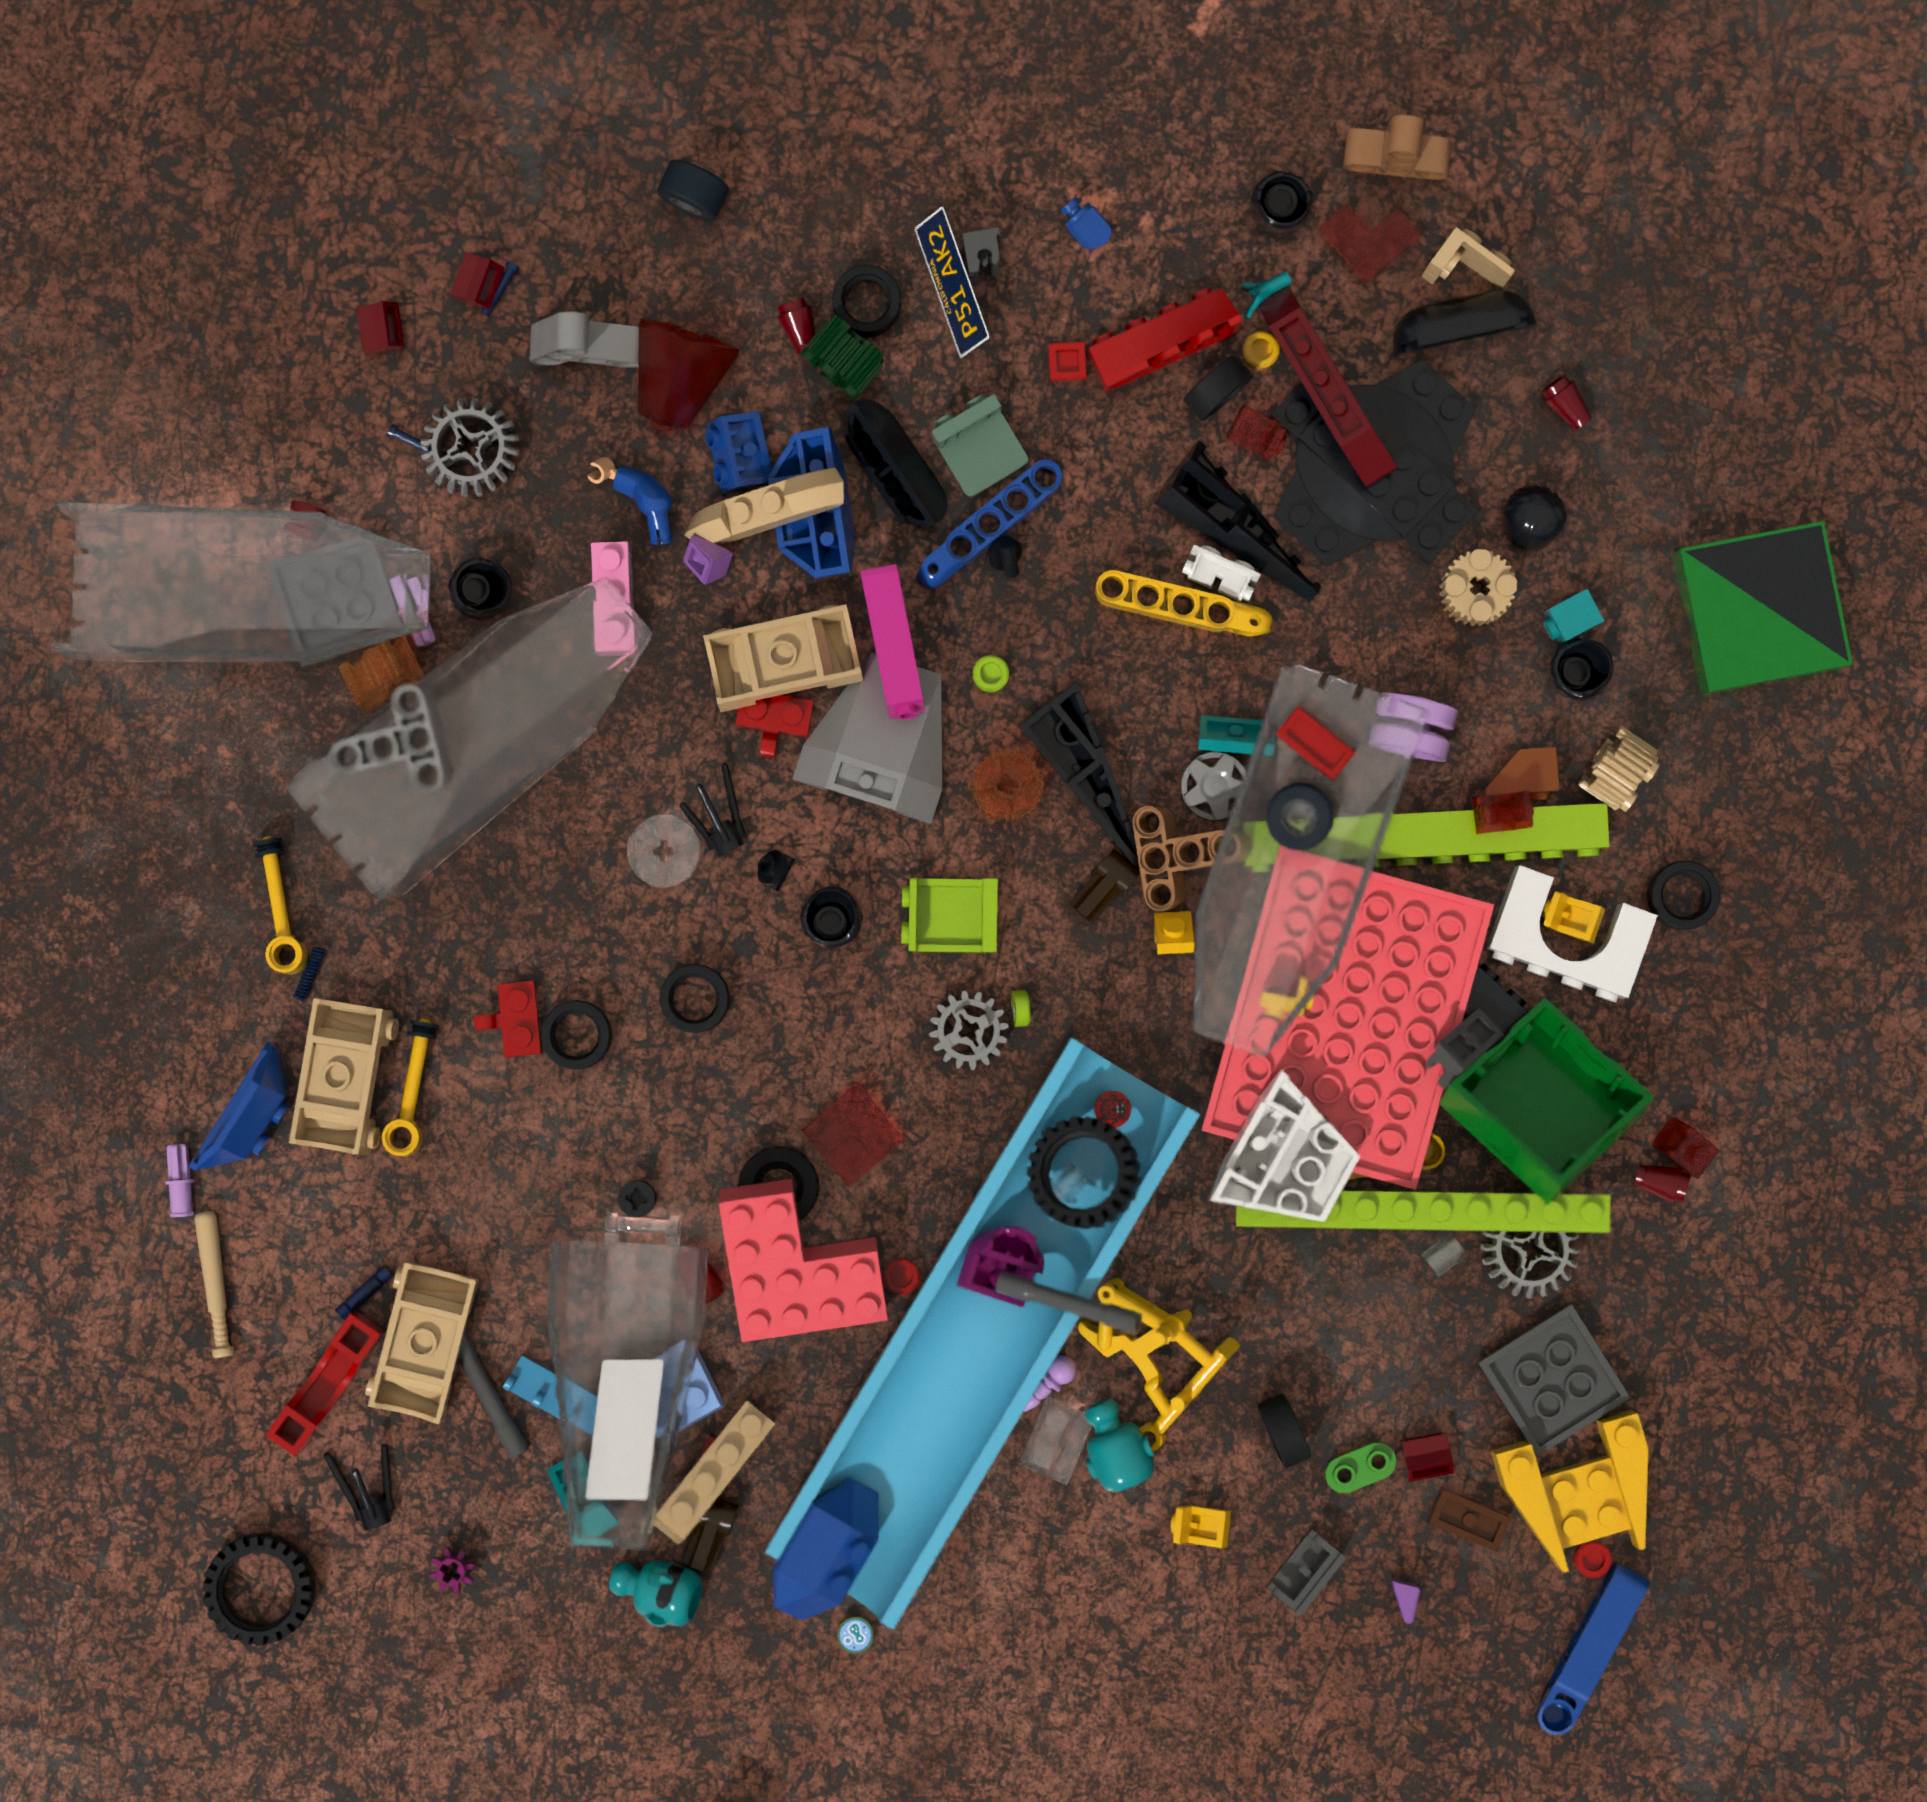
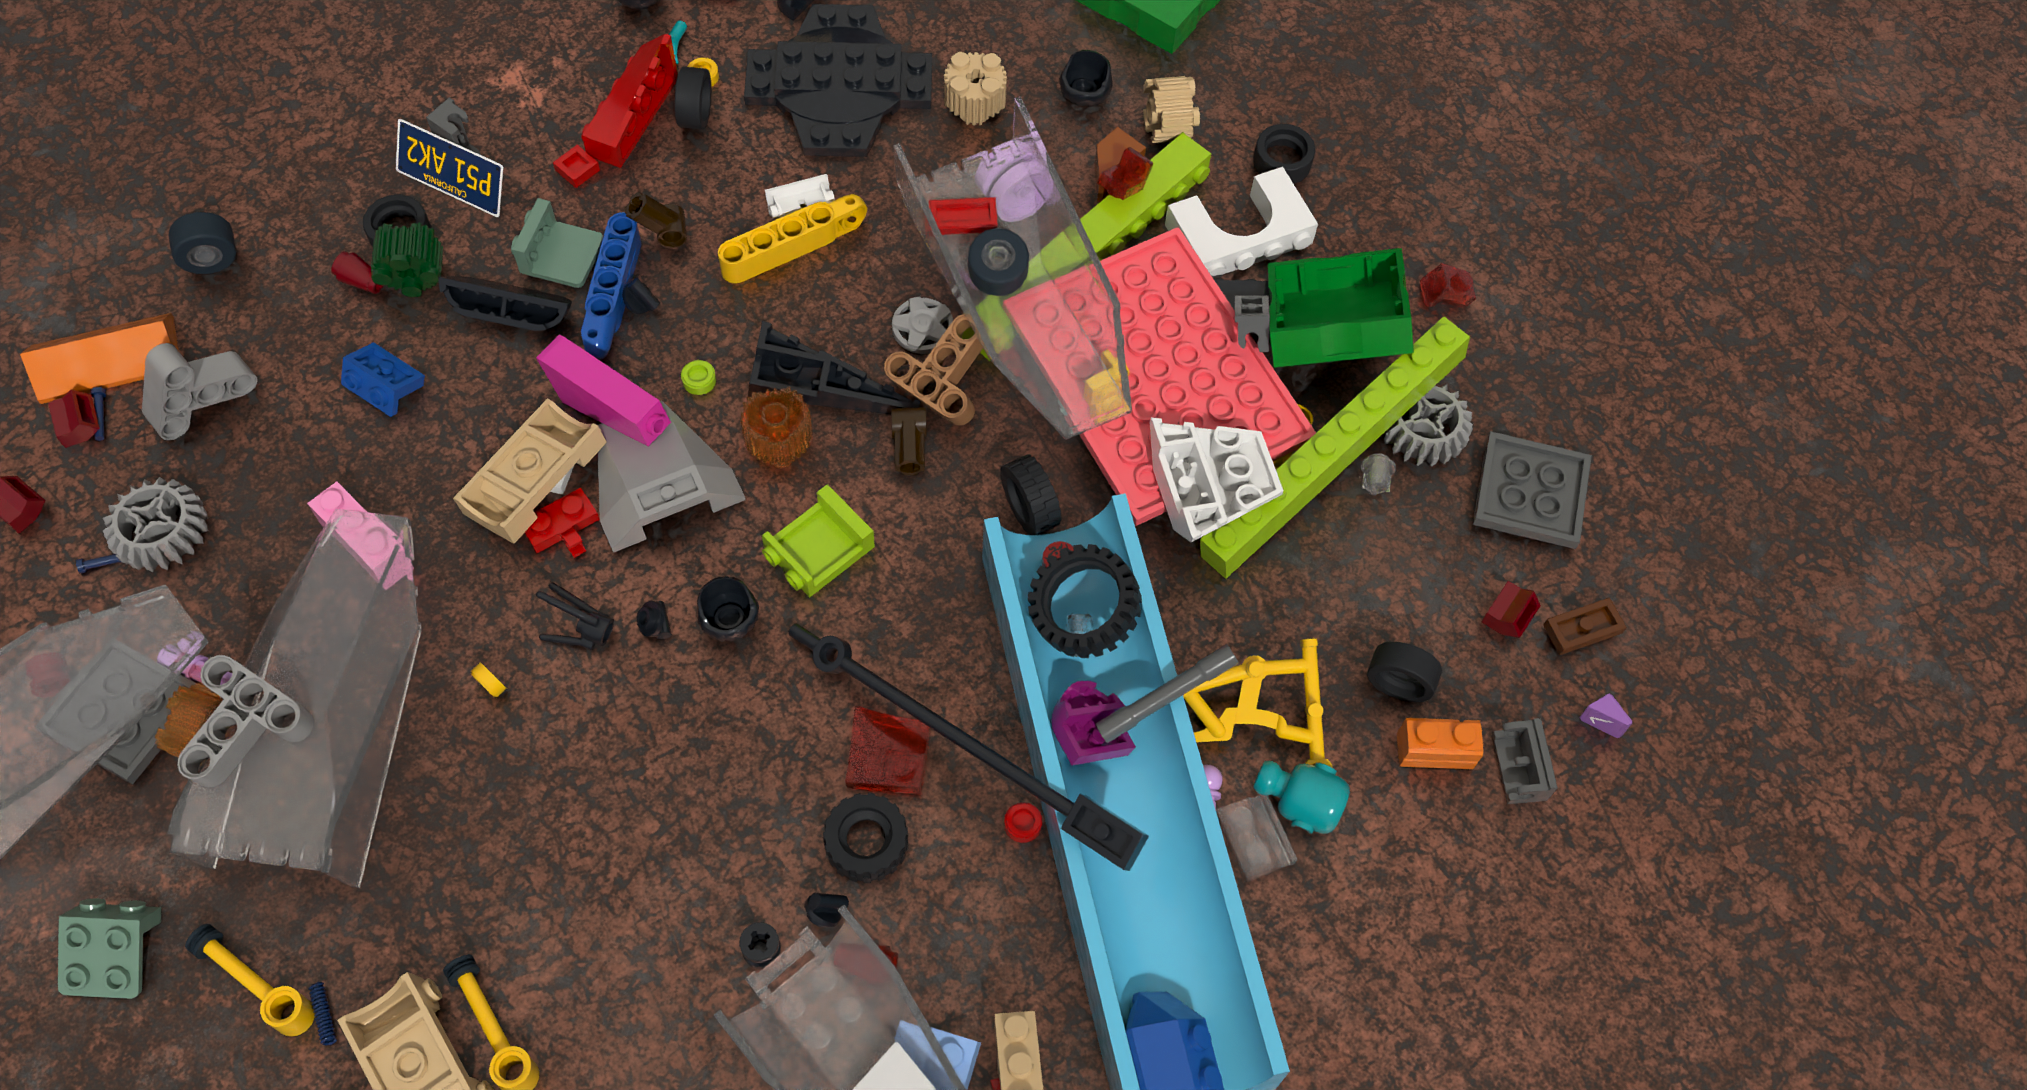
camera: 45 degrees left, 25 degrees down
black hair [448,557,512,621] -> none
red plate [474,981,542,1057] -> none
black tyre [541,1000,612,1070] -> none
blue arm [588,457,673,545] -> none
clear plate [627,815,701,888] -> none
clear red slope [638,318,739,432] -> none
black tyre [659,964,730,1033] -> none
medium lavender slope [683,535,733,585] -> none
tan brick [684,468,844,546] -> none
coral brick [719,1179,888,1342] -> none
blue wedge [768,427,856,579] -> none
light grey gear [929,991,1008,1070] -> none
lime tile [1011,990,1030,1027] -> none
blue arm [1060,197,1112,250] -> none
black wedge [1154,440,1321,601] -> none
yellow bracket [1154,911,1194,954] -> none
yellow bracket [1171,1504,1231,1548] -> none
teal plate [1198,715,1273,756] -> none
clear red bracket [1226,404,1287,462] -> none
dark red slope [1259,287,1398,487] -> none
bright green plate [1324,1441,1396,1493] -> none
yellow wedge [1490,1409,1648,1573] -> none
black hair [1504,484,1566,550] -> none
blue piece [1536,1562,1650,1735] -> none
teal brick [1543,589,1604,645] -> none
yellow bracket [1543,891,1606,944] -> none
red tile [1573,1540,1612,1578] -> none
dark red cone [1634,1164,1691,1203] -> none
none -> orange slope [20,313,179,404]
none -> sand green bracket [58,898,161,999]
none -> yellow tile [471,662,507,697]
none -> dark brown piece [625,191,687,248]
none -> black bar [789,623,1149,871]
none -> black plate [804,893,849,927]
none -> black tyre [1000,454,1062,535]
none -> orange brick [1397,718,1484,769]

